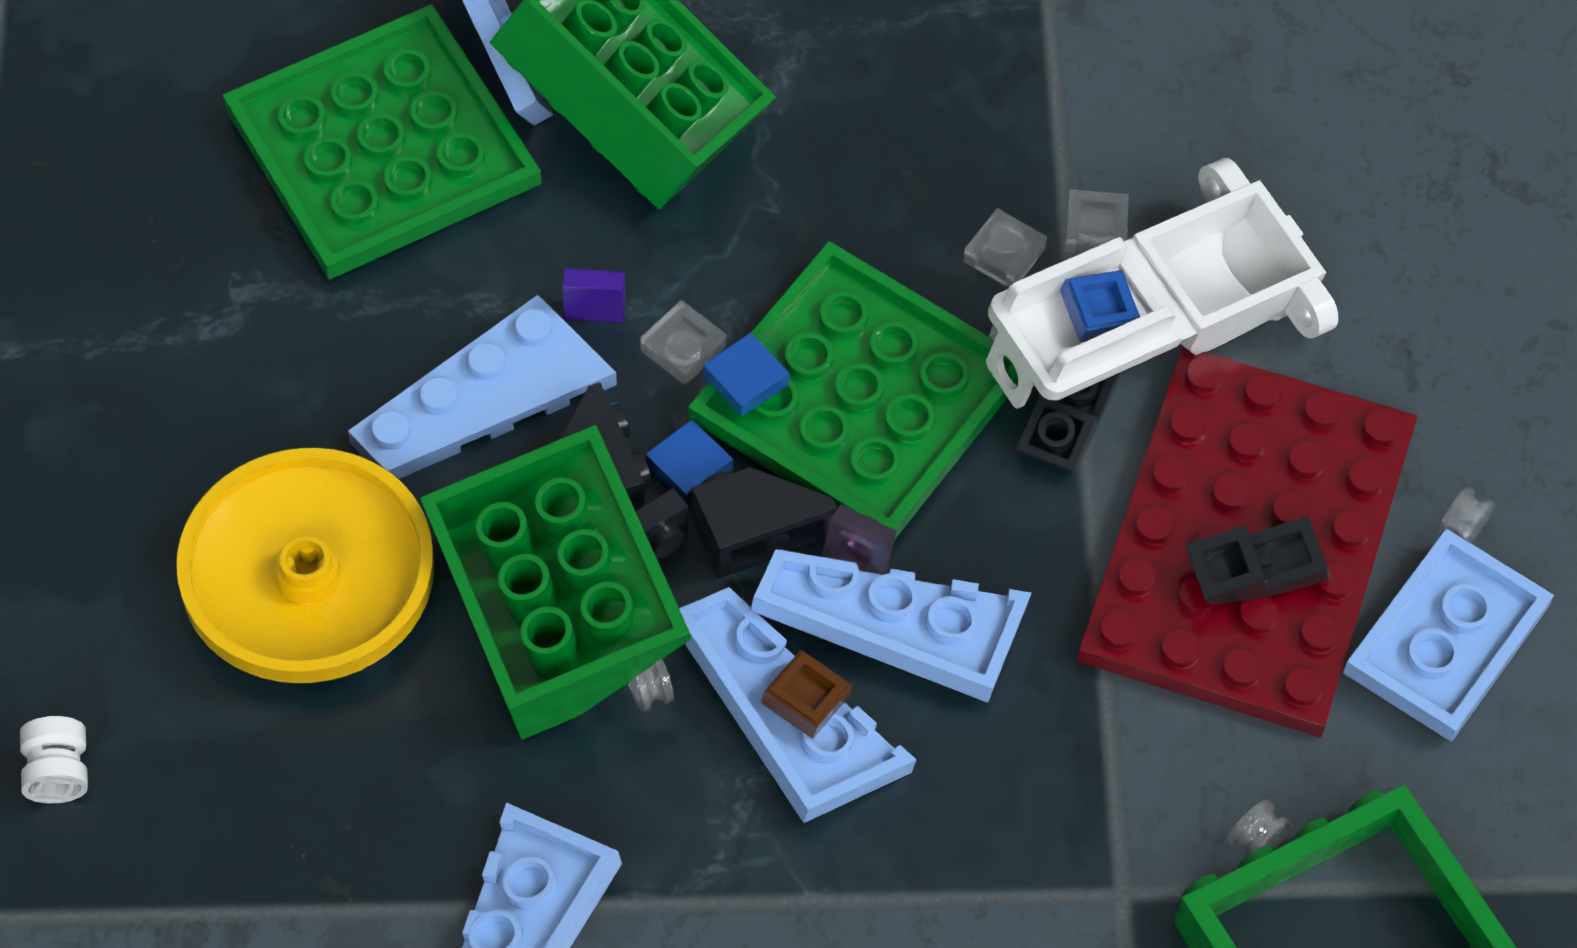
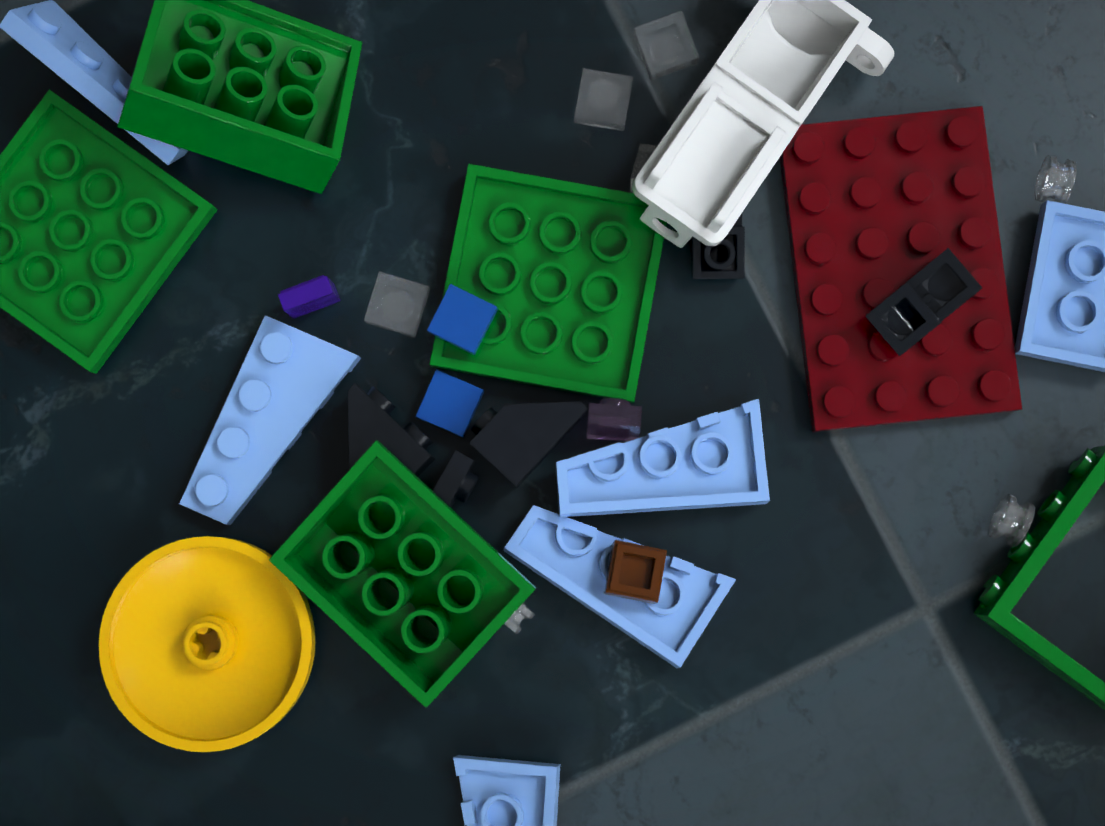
camera: 15 degrees left, 25 degrees up
blue tile [1060,270,1140,342] -> none

